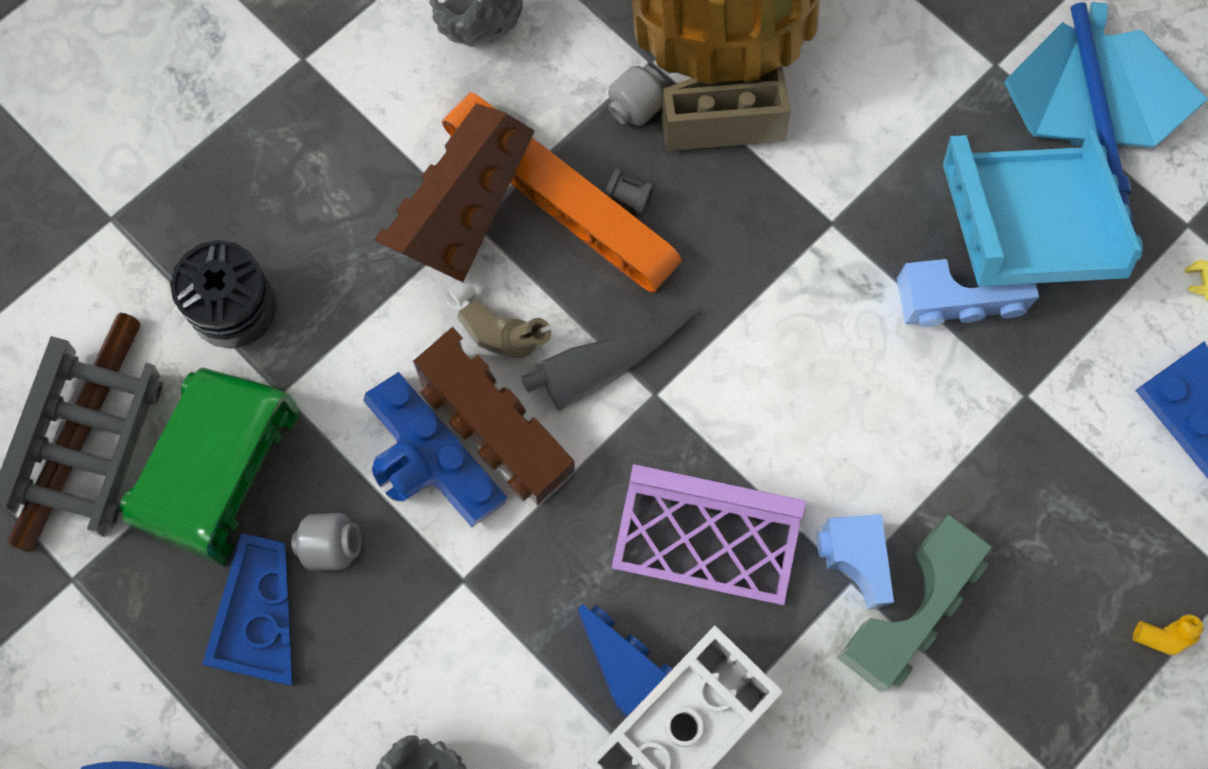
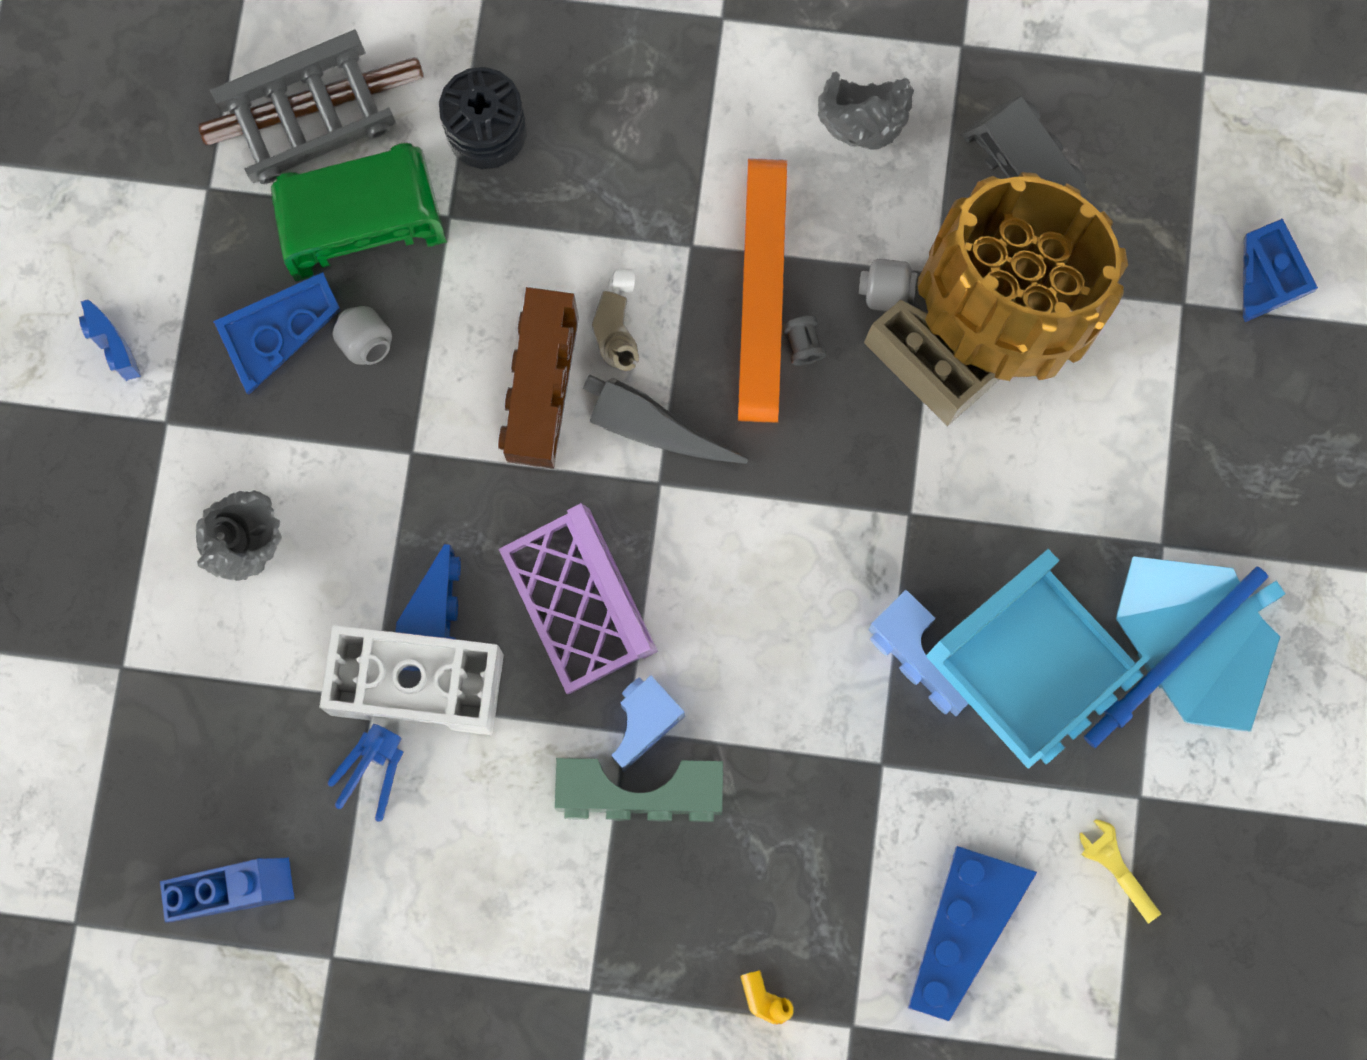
camera: 60 degrees right, 5 degrees up
blue plate [363,372,508,528] -> none
reddish brown wedge [374,103,535,283] -> none

